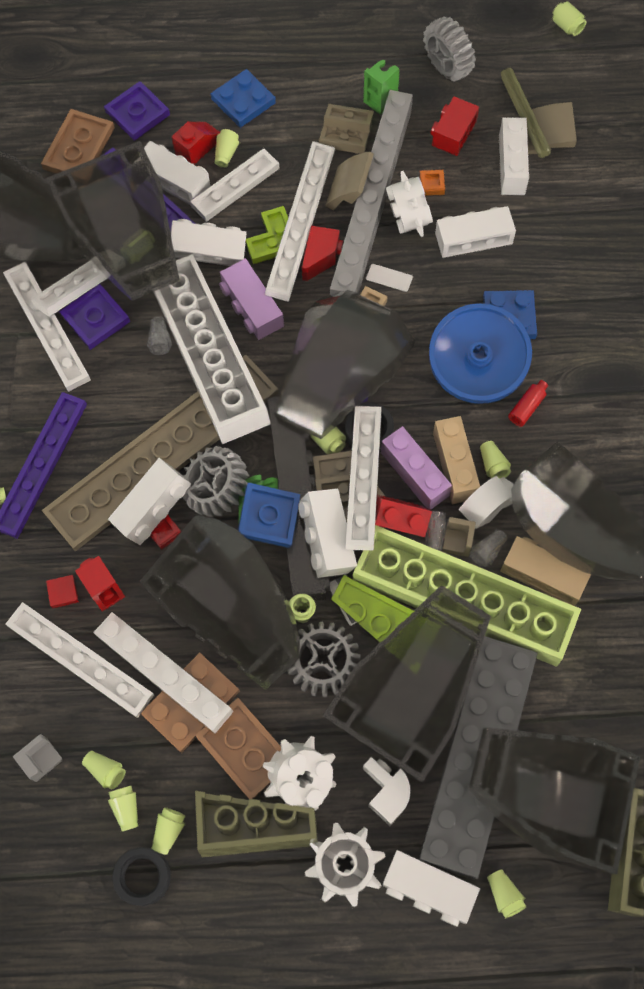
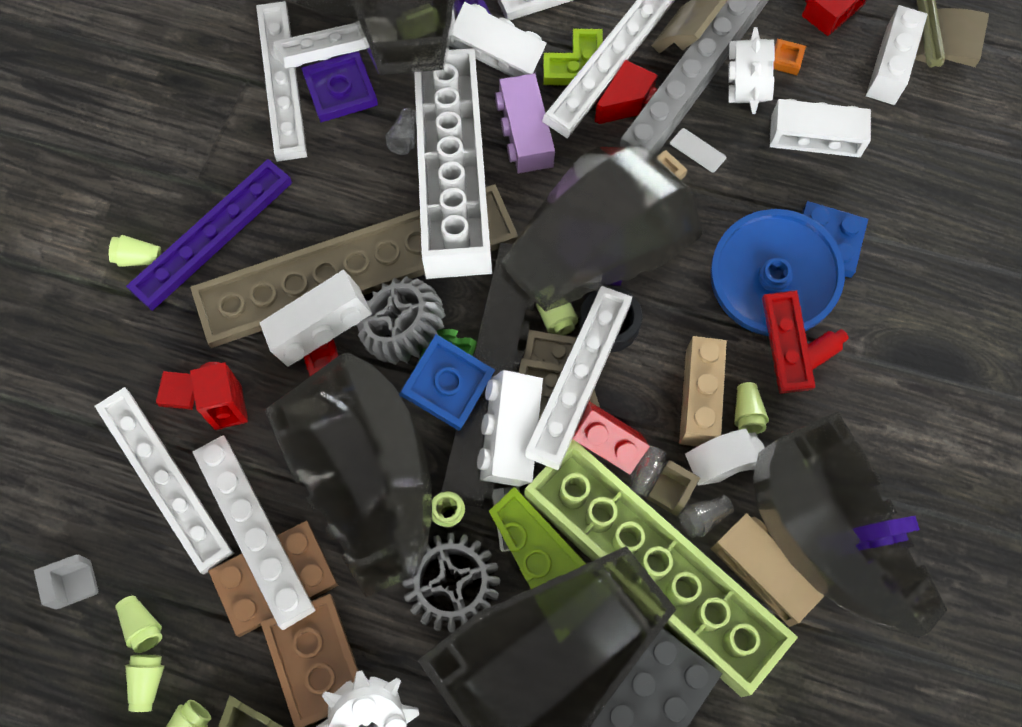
camera: 15 degrees right, 0 degrees up
lavender brick [381,426,452,510] -> none
none -> red tile [762,290,816,394]
none -> dark purple plate [817,516,920,556]

